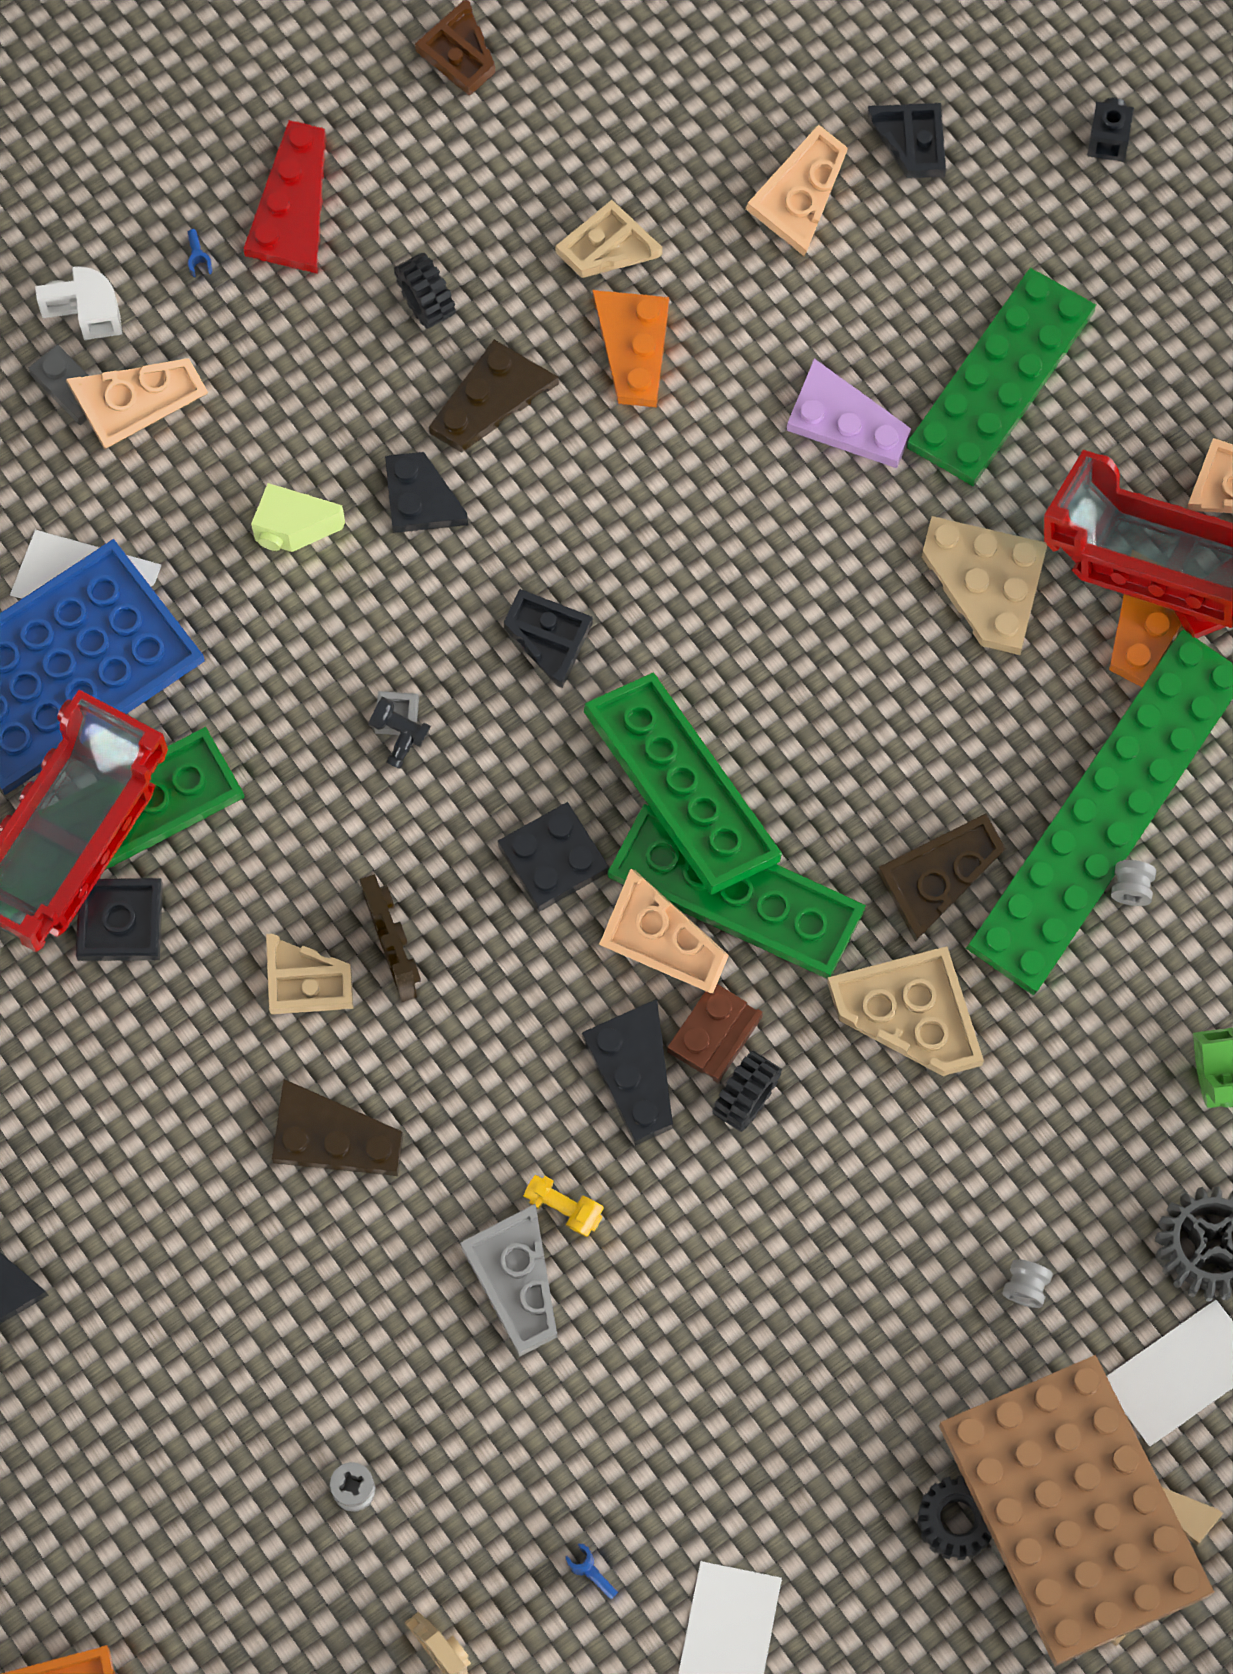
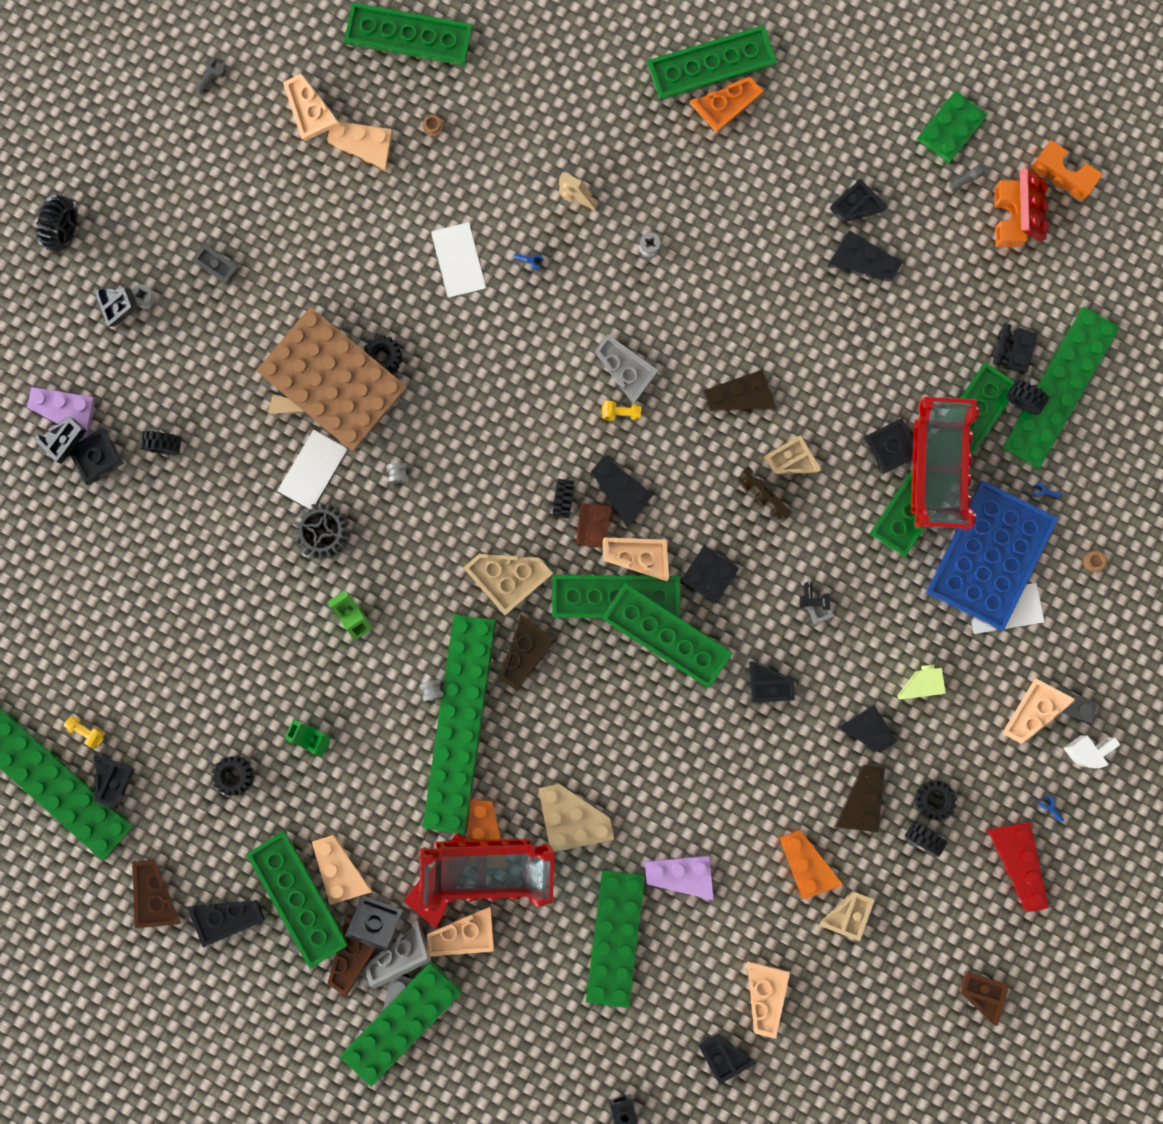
camera: 150 degrees right, 15 degrees up
none -> black tyre [914,780,957,820]

